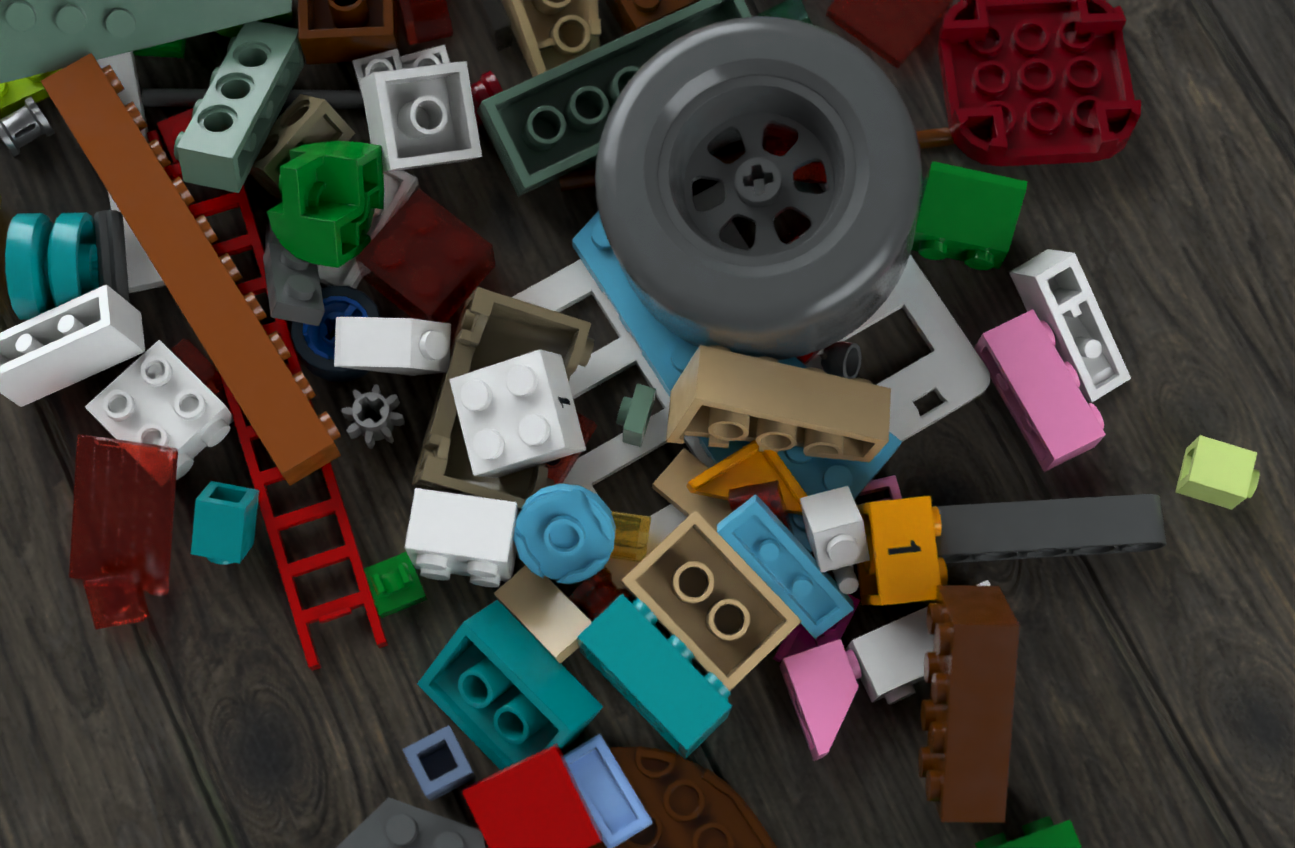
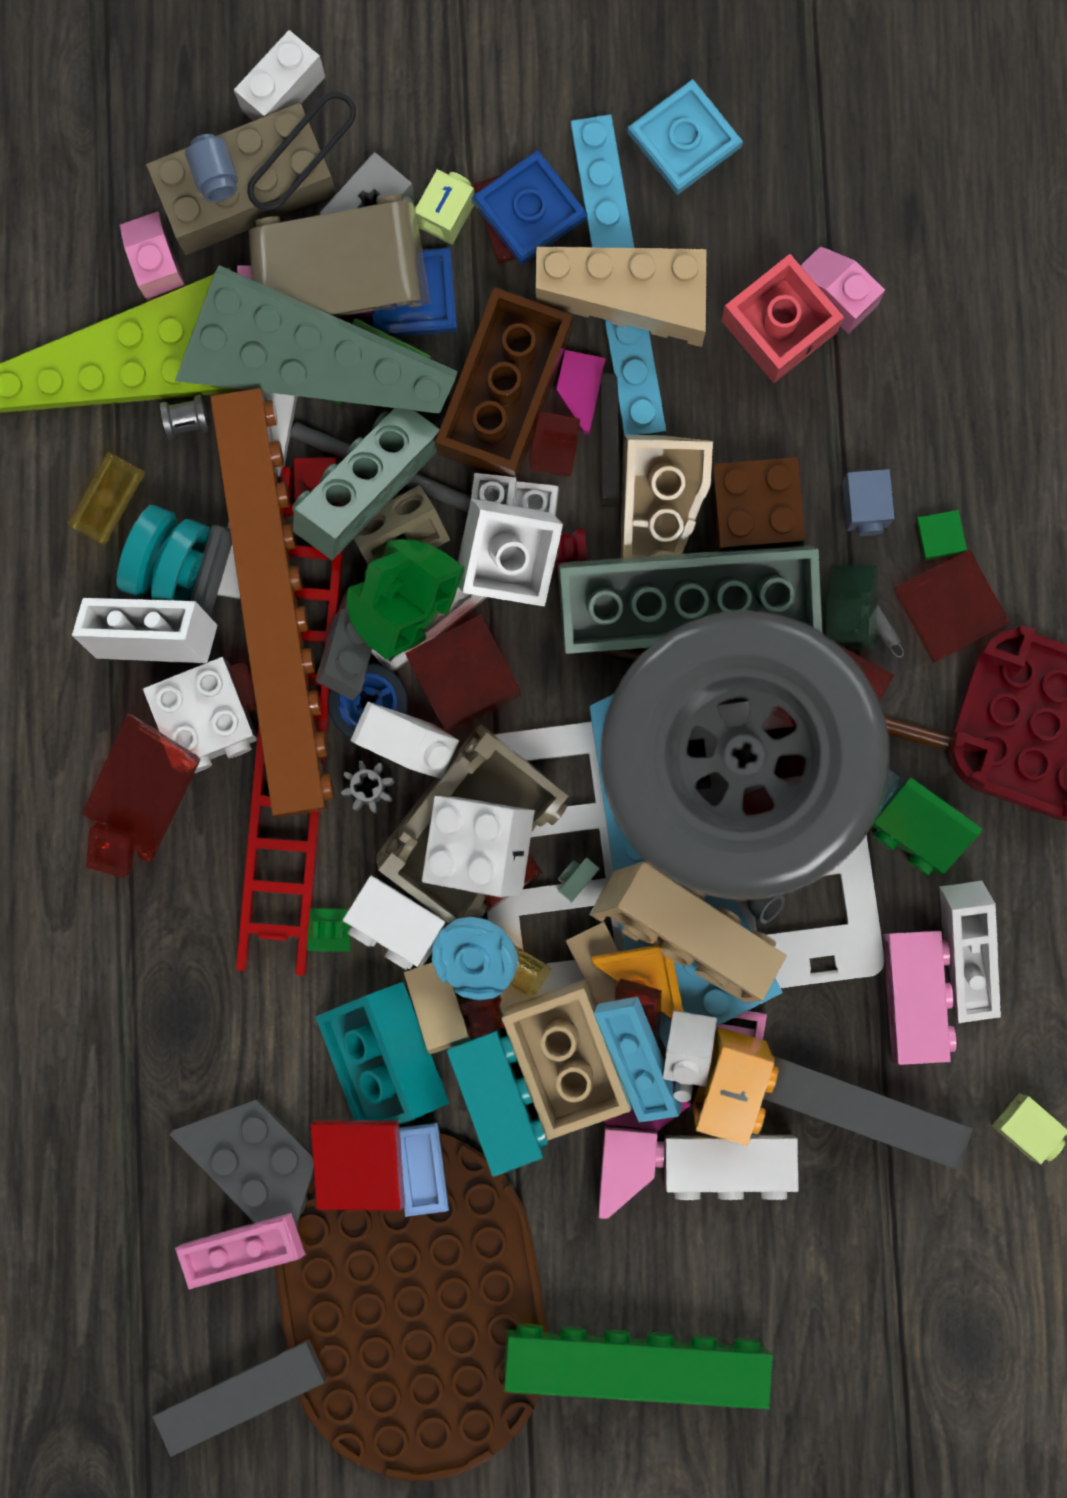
camera: 35 degrees right, 10 degrees up
teal brick [191,481,259,565] -> none
sand blue brick [402,725,476,802] -> none
reddish brown brick [918,585,1019,823] -> none

